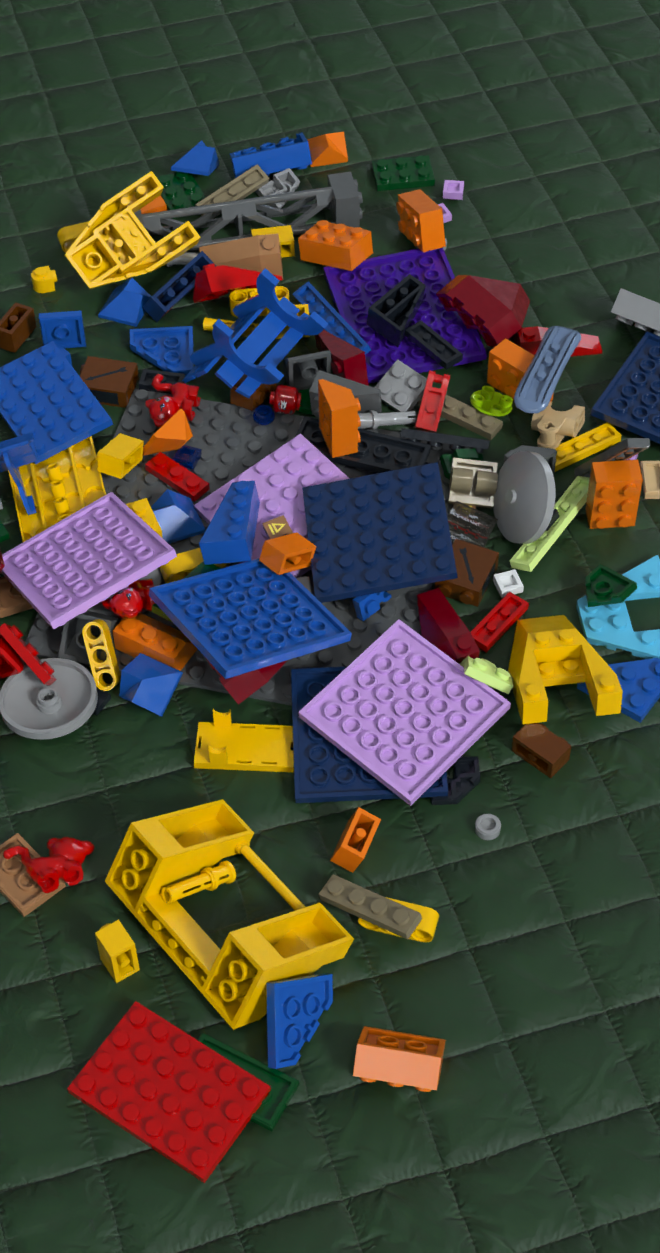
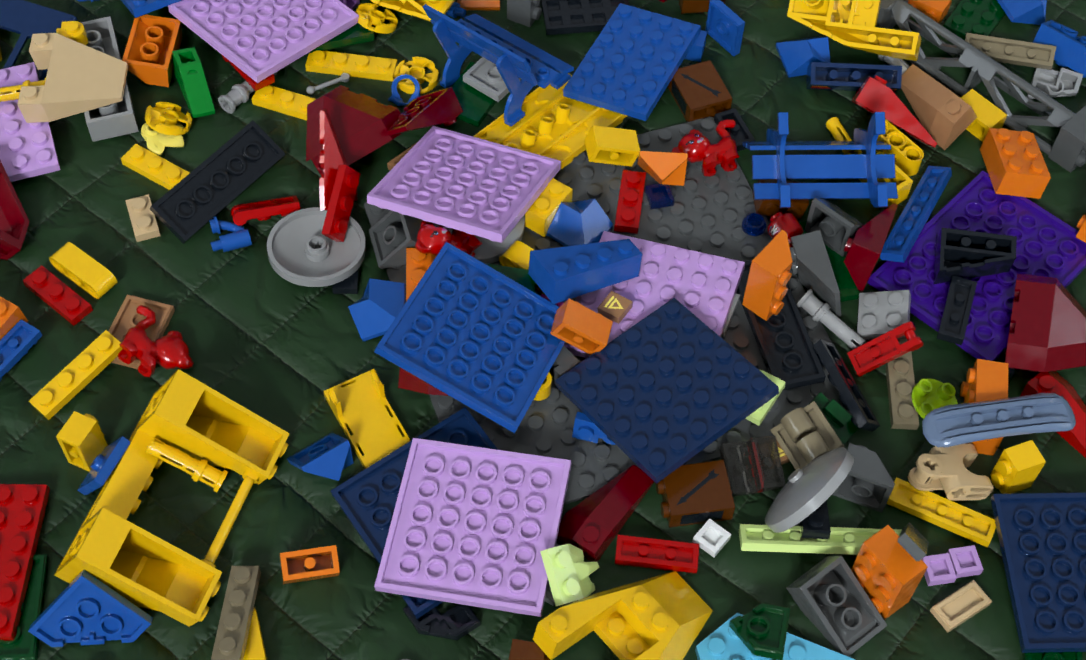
camera: 55 degrees right, 5 degrees up
yellow beam [82,619,121,691] -> none
blue plate [130,326,194,376] -> none
none -> yellow plate [29,330,123,420]
none -> blue plate [77,436,130,495]
none -> blue slope [287,433,354,481]
none -> dark grey slope [786,555,888,657]
none -> yellow brick [990,440,1046,494]

